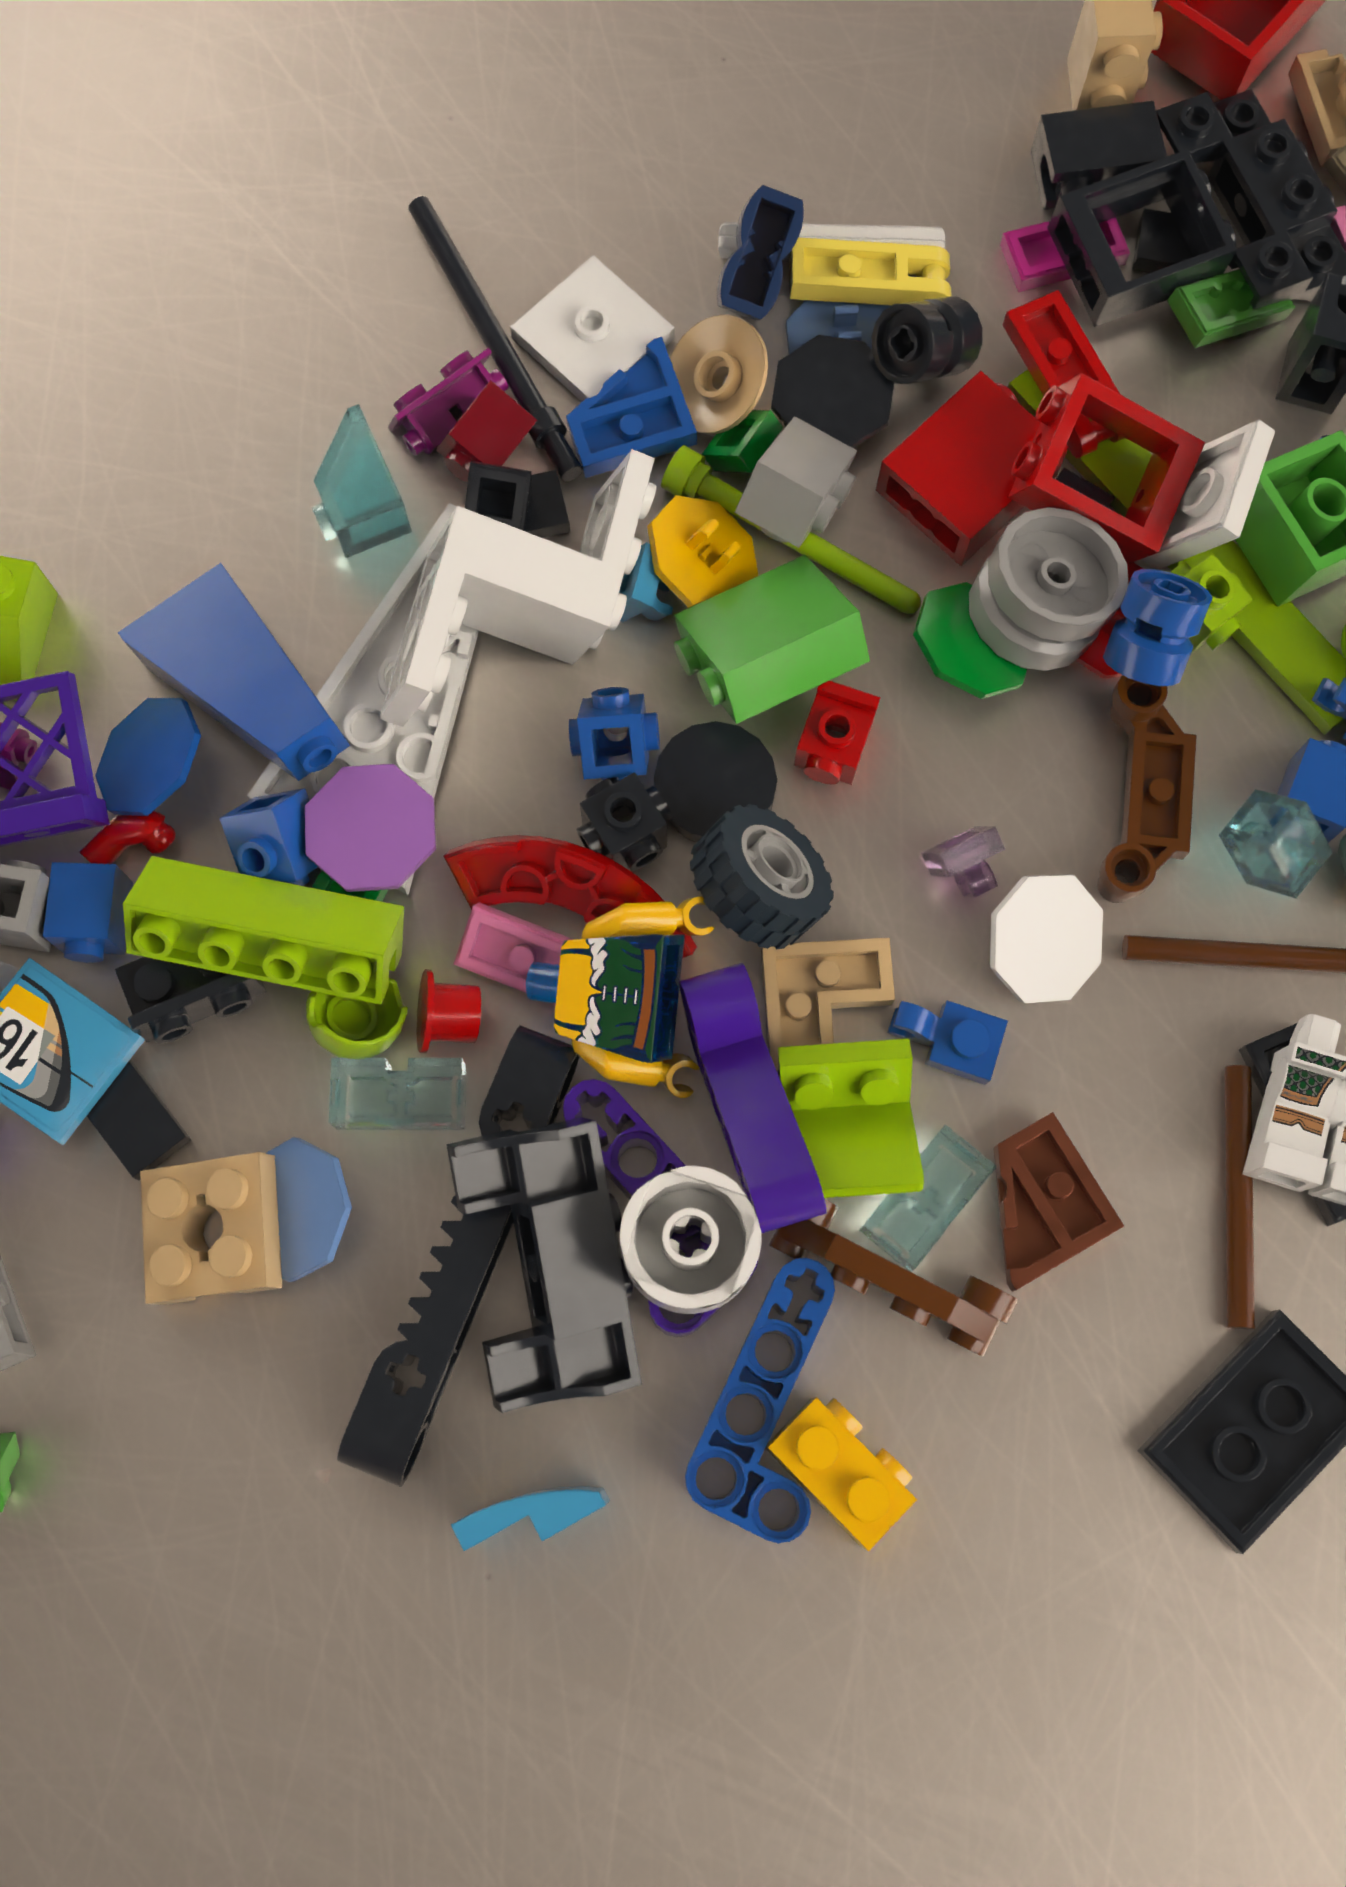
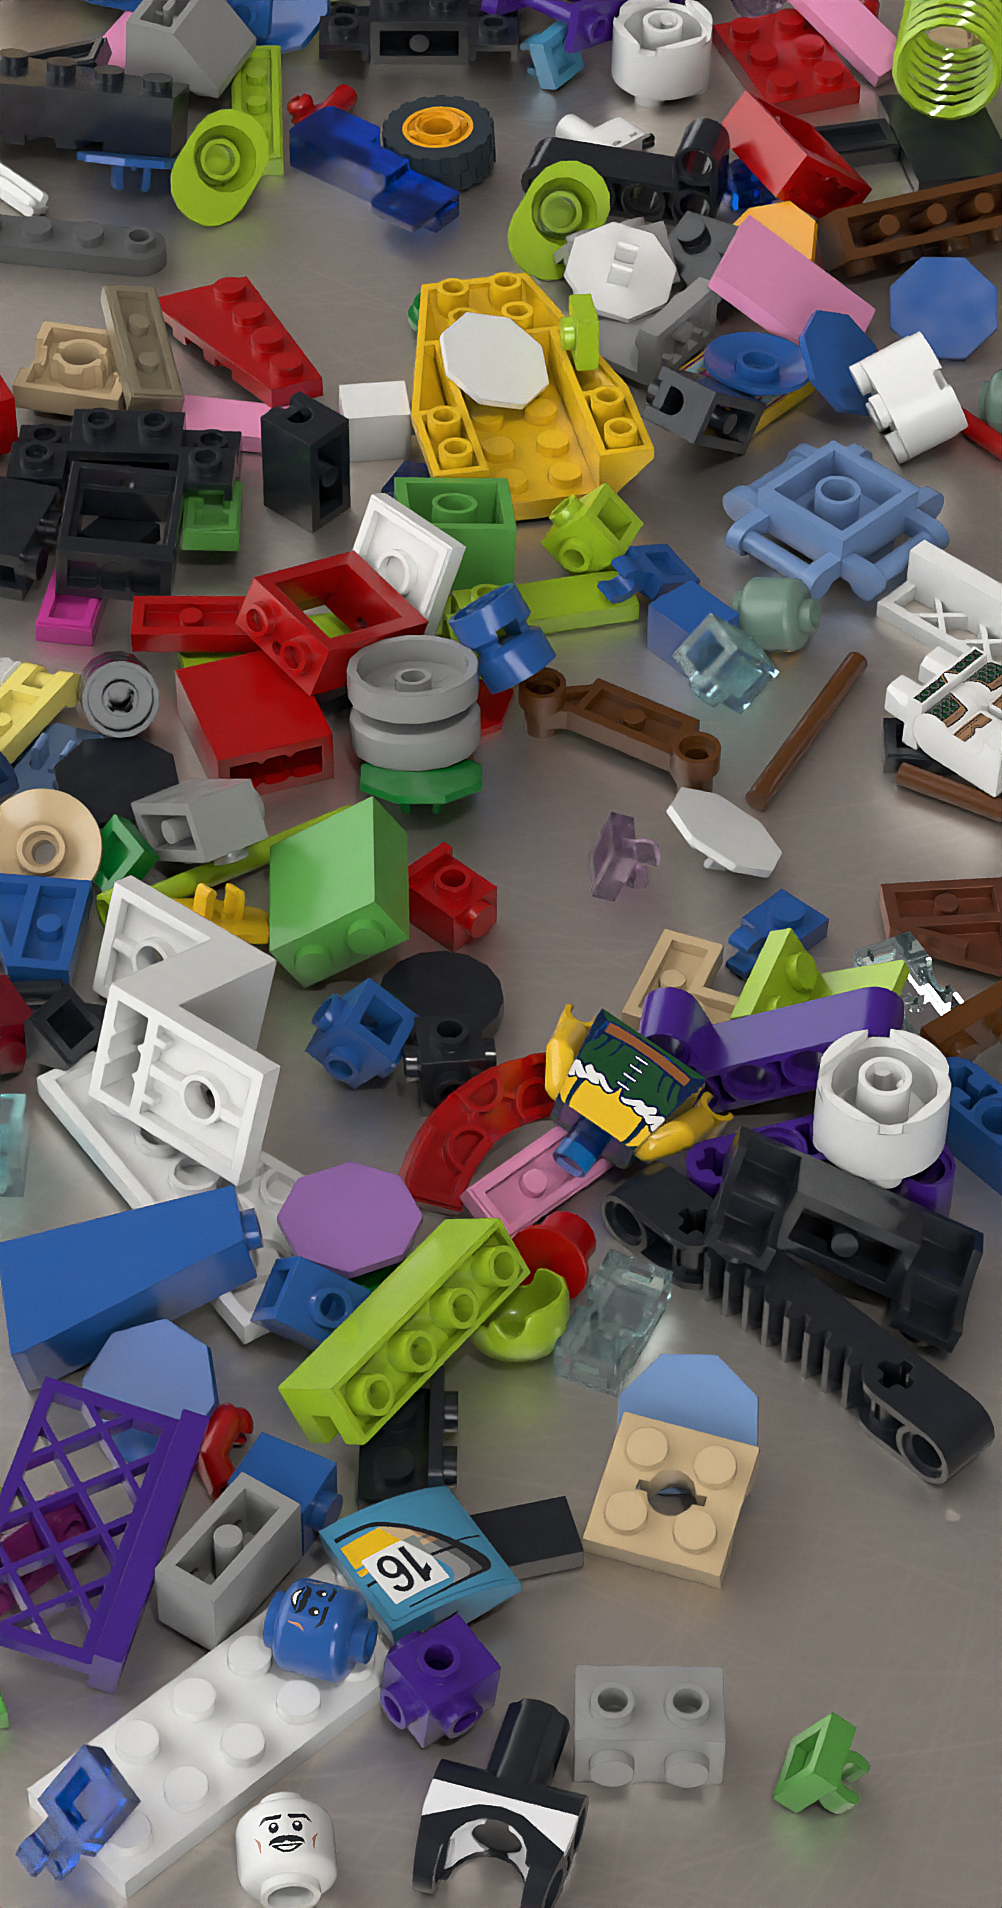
camera: 65 degrees left, 30 degrees down
black wheel [690,804,834,950] -> none

